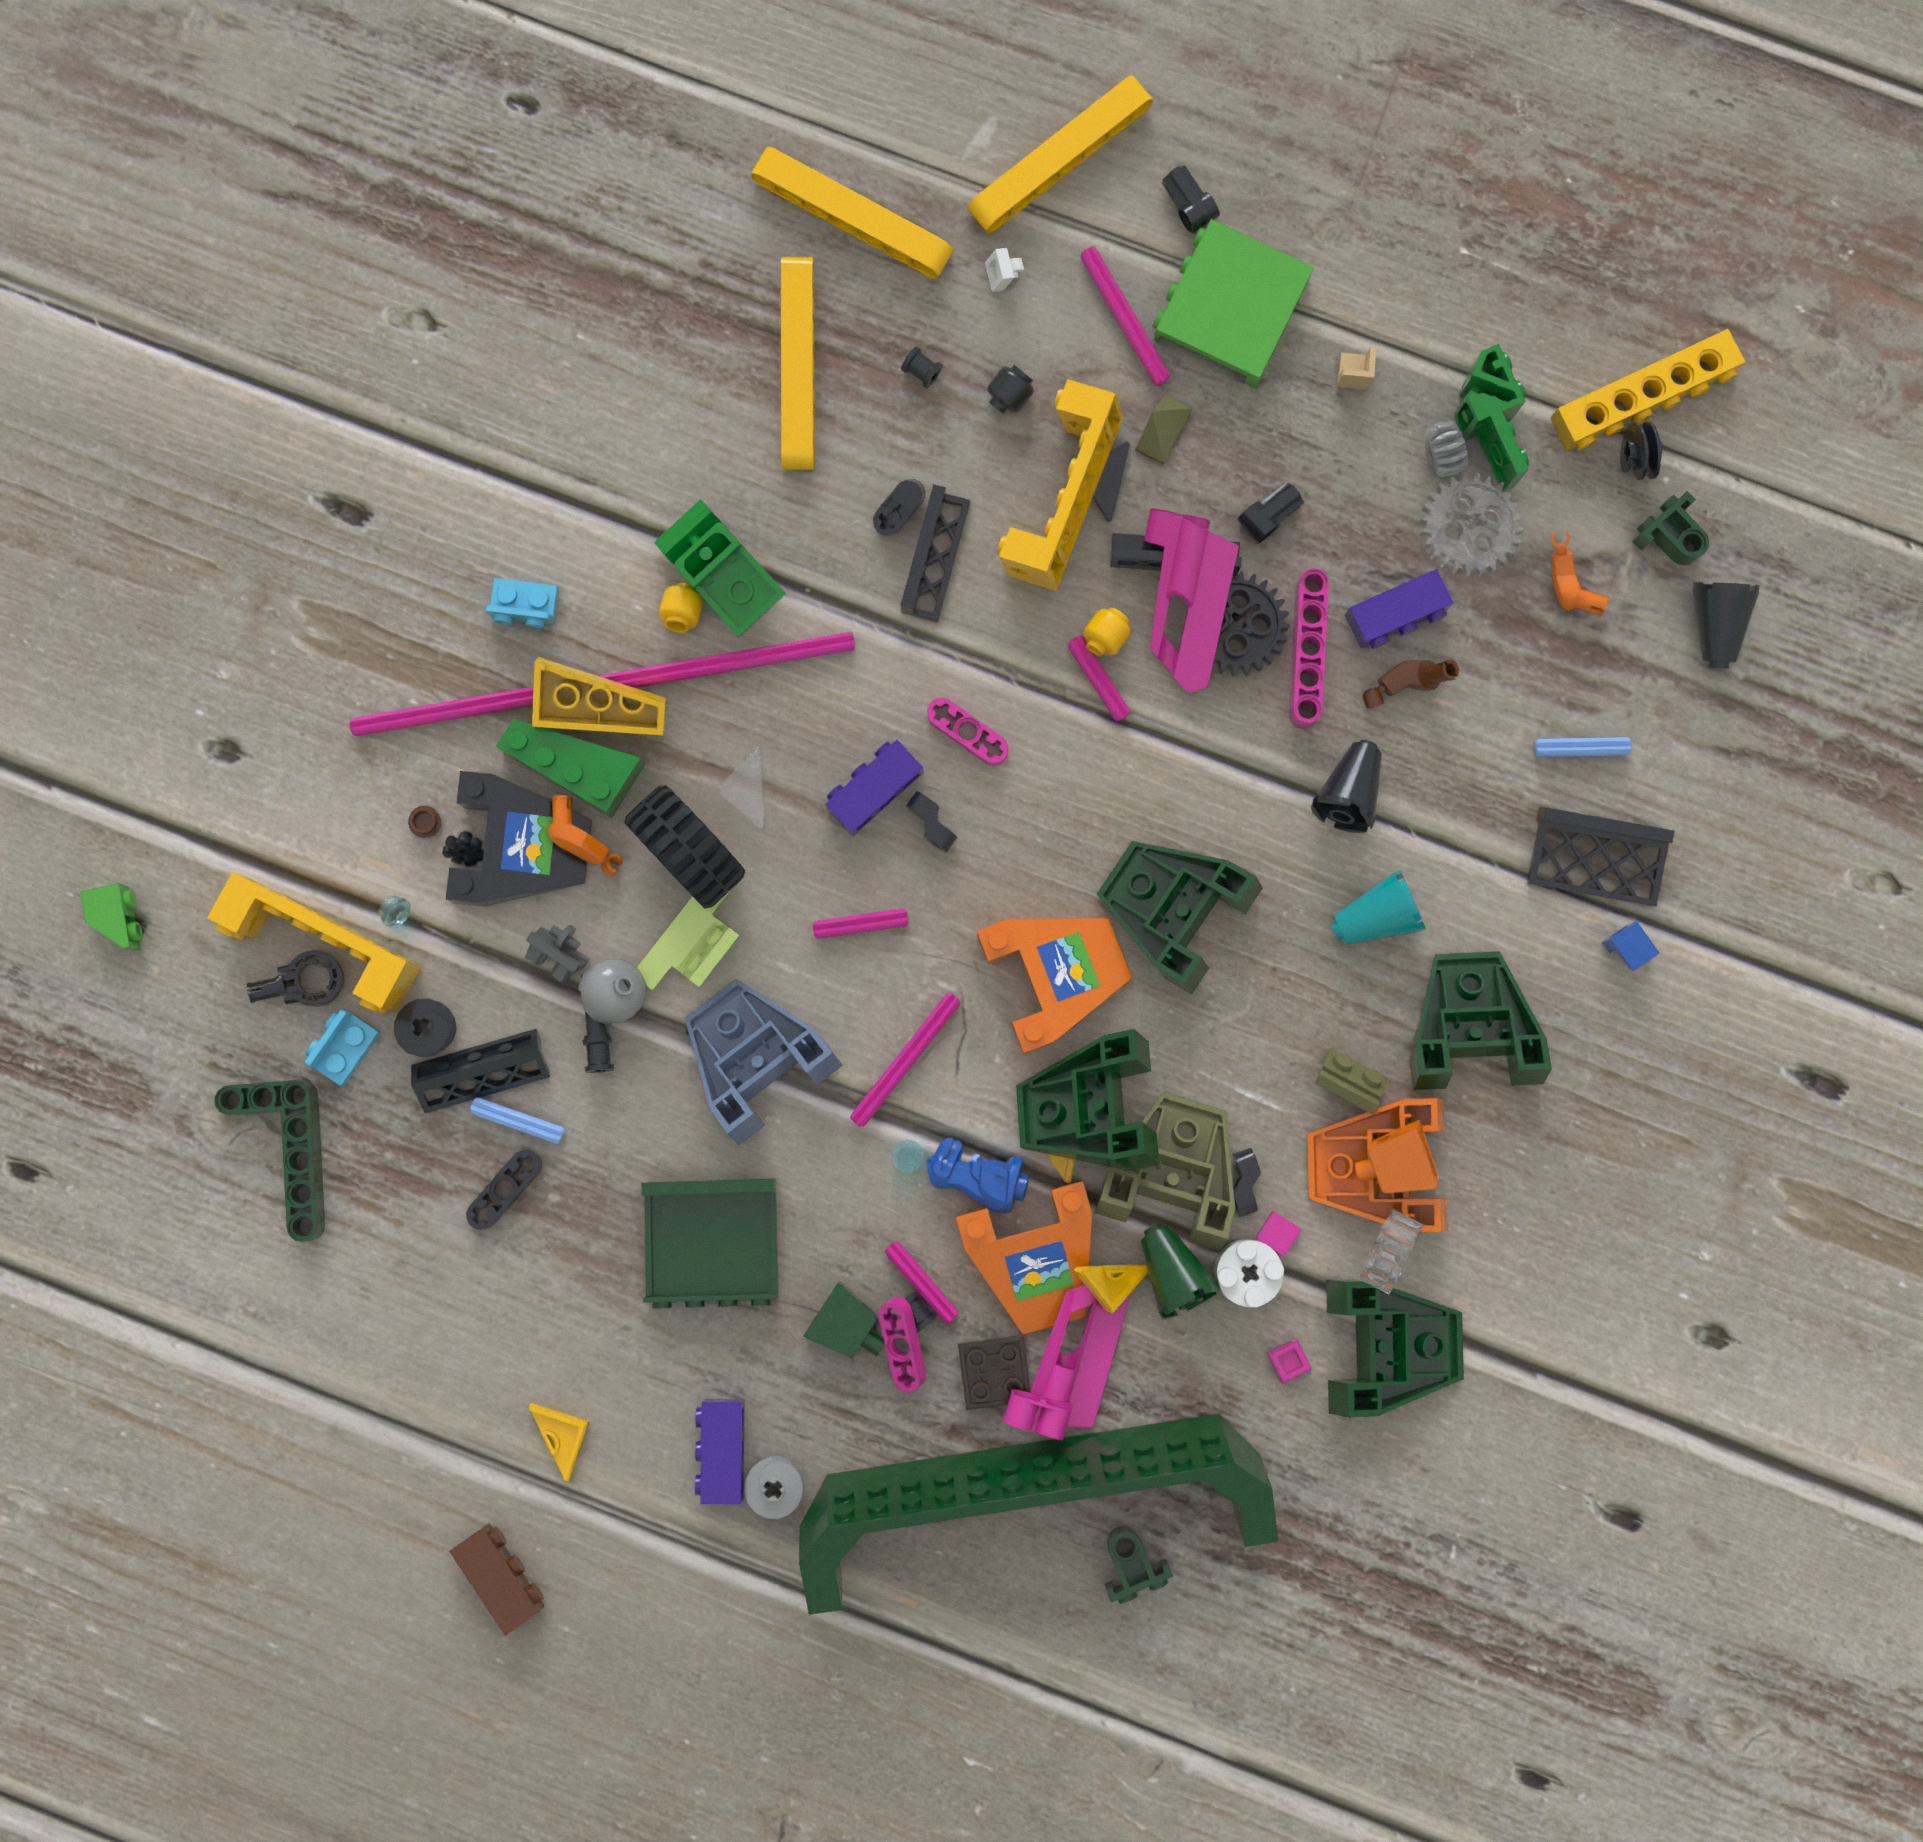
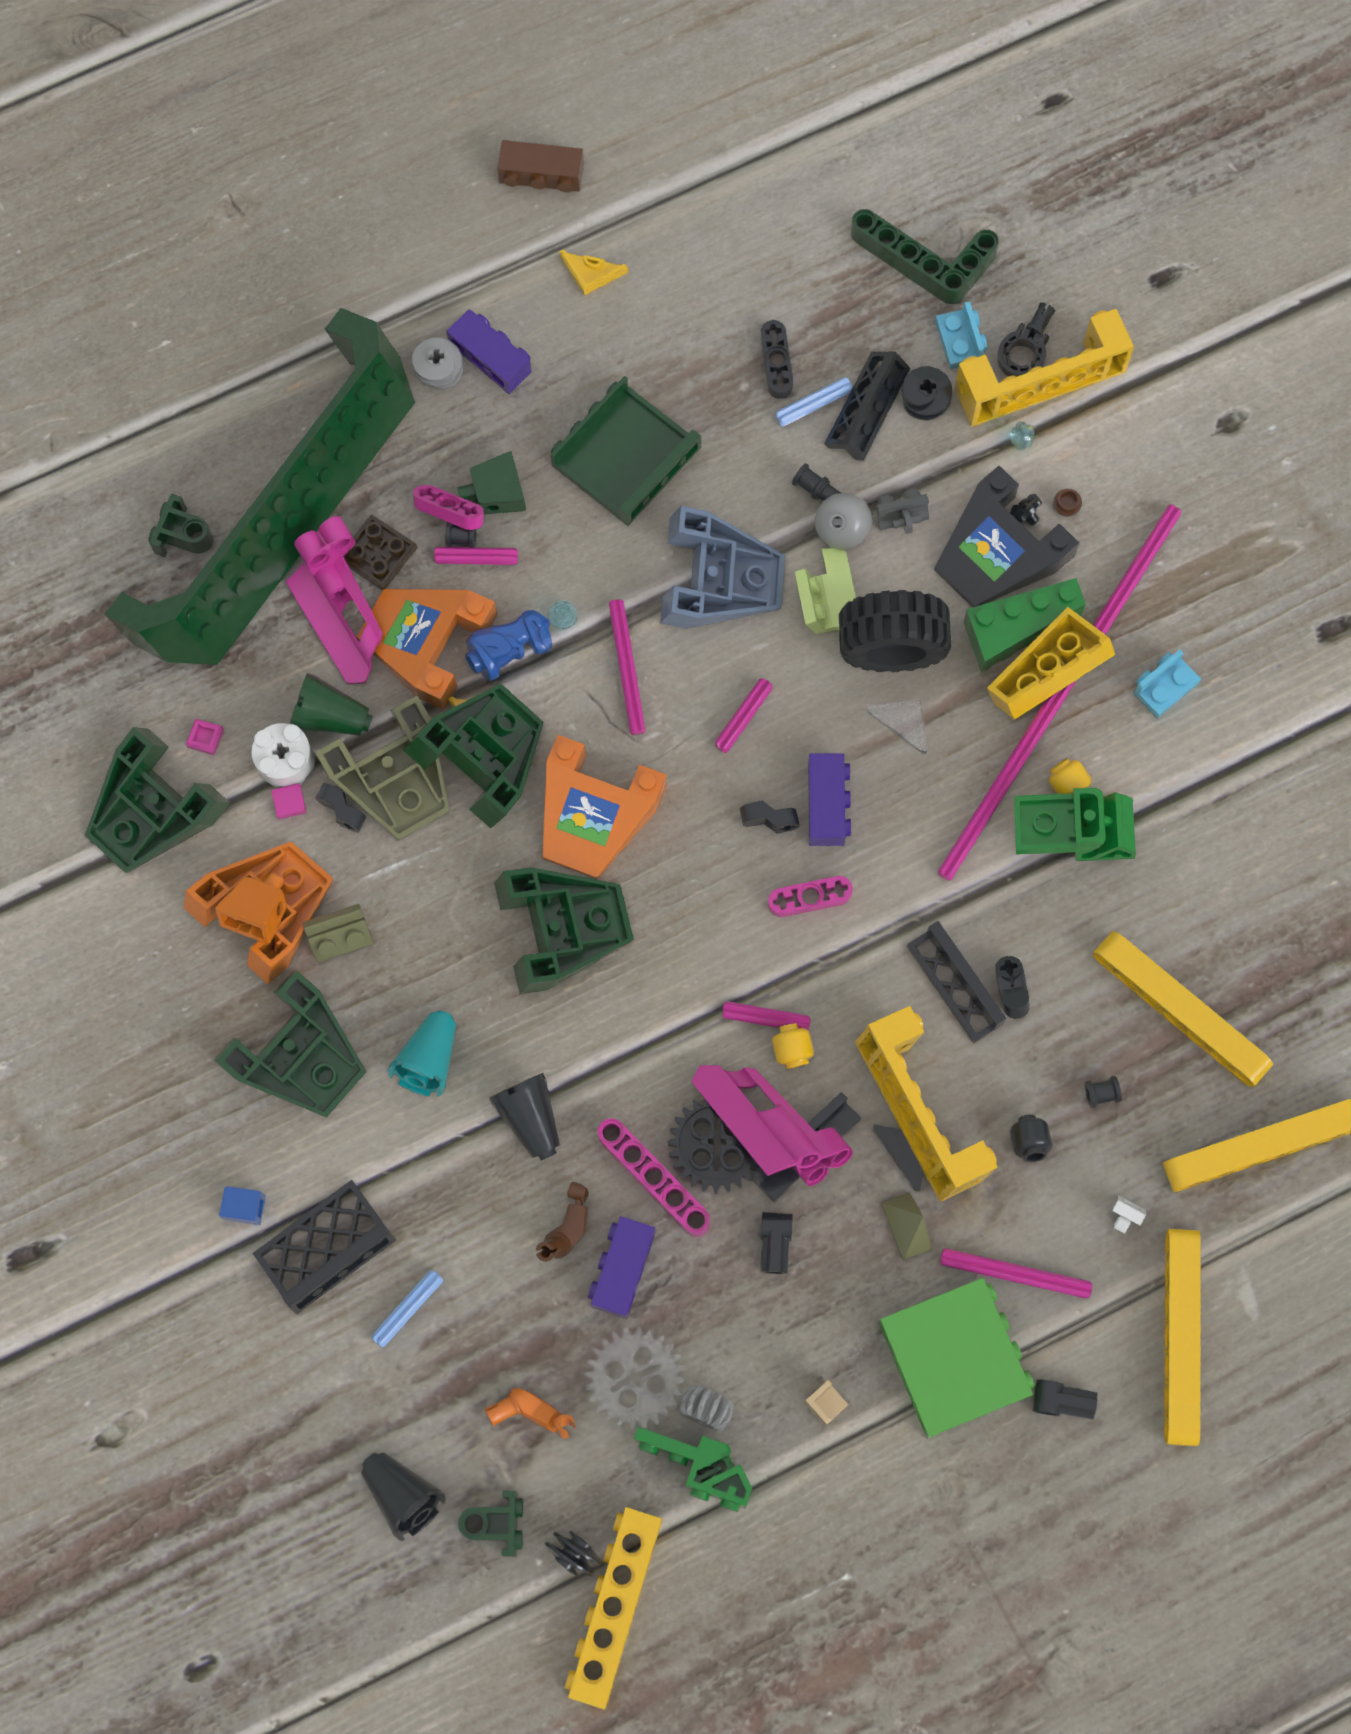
camera: 135 degrees right, 10 degrees down
bright green slope [80,883,143,951] -> none
orange arm [547,795,623,877] -> none
yellow tile [1074,1264,1149,1314] -> none
clear brick [1359,1210,1423,1294] -> none

